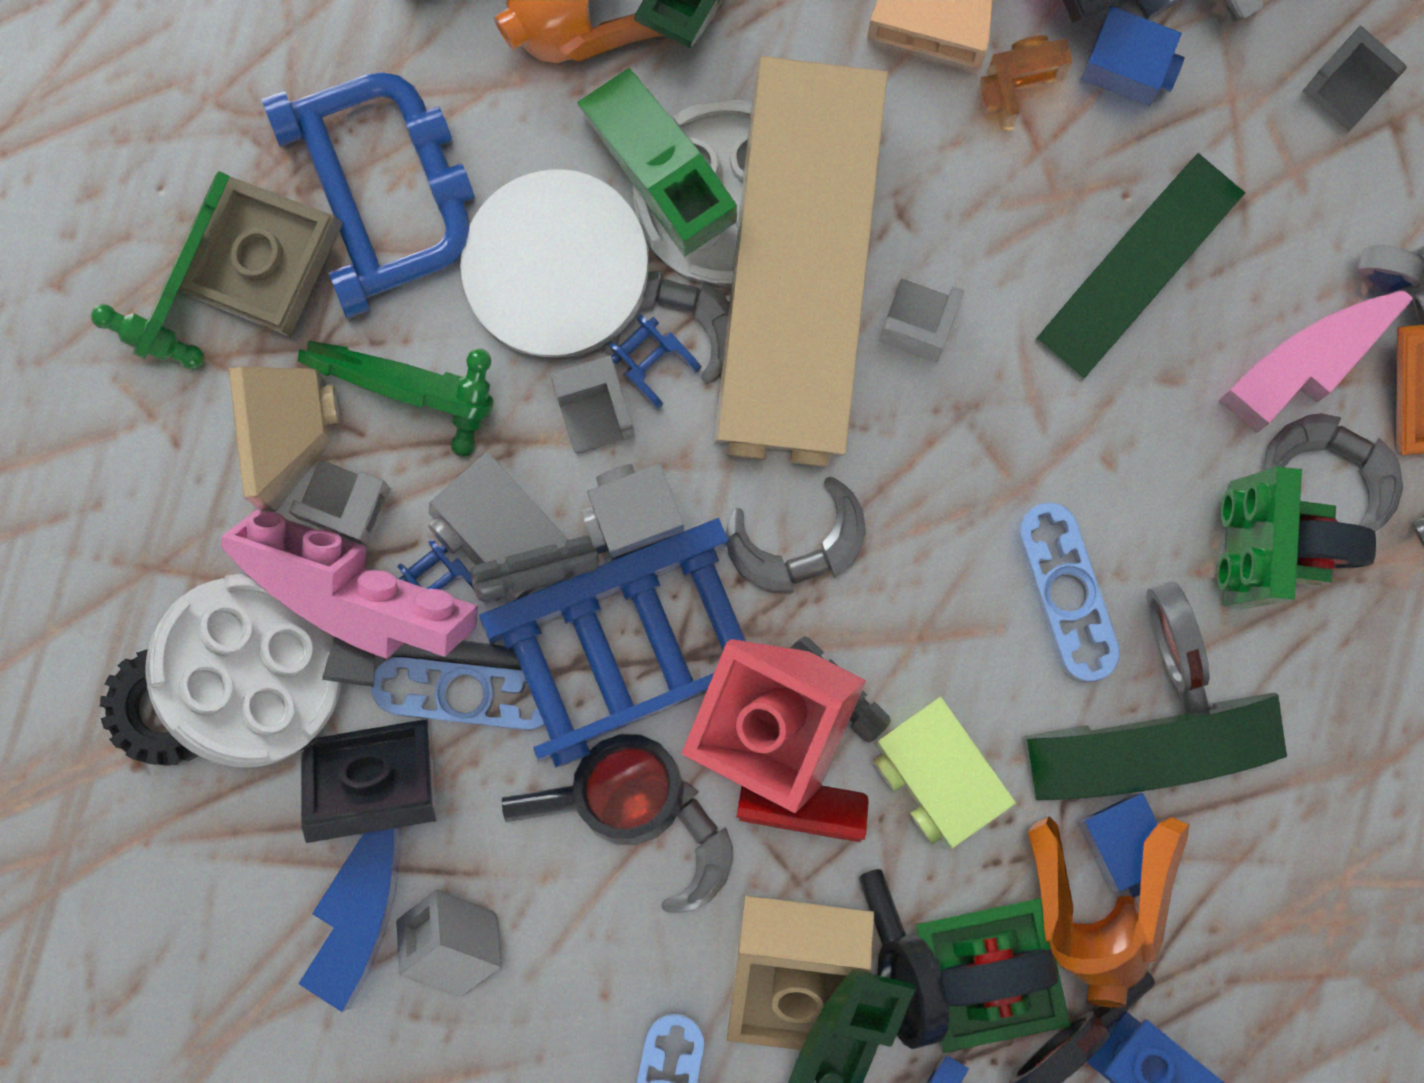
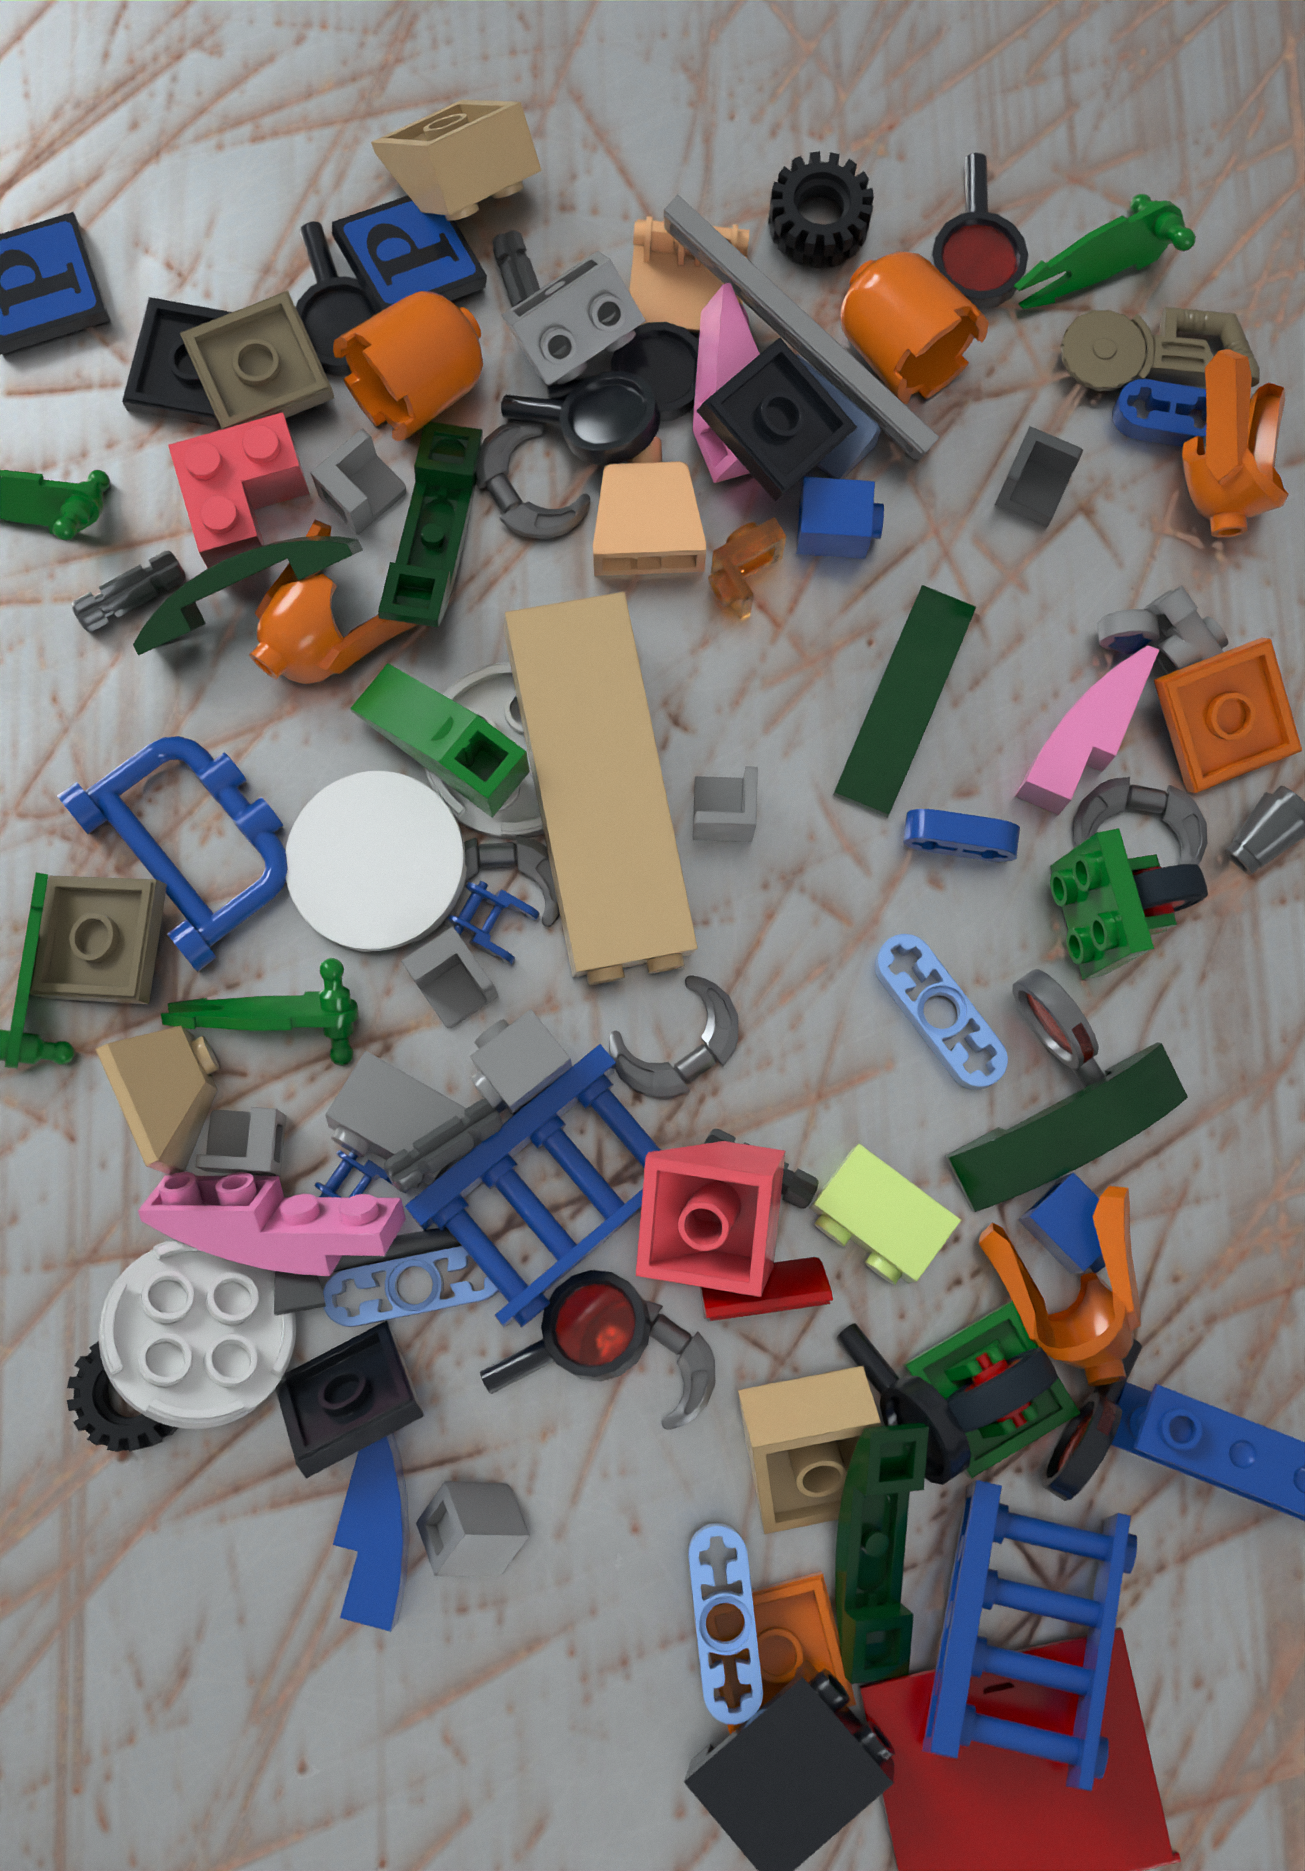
camera: 20 degrees left, 5 degrees down
none -> blue beam [903,809,1020,862]

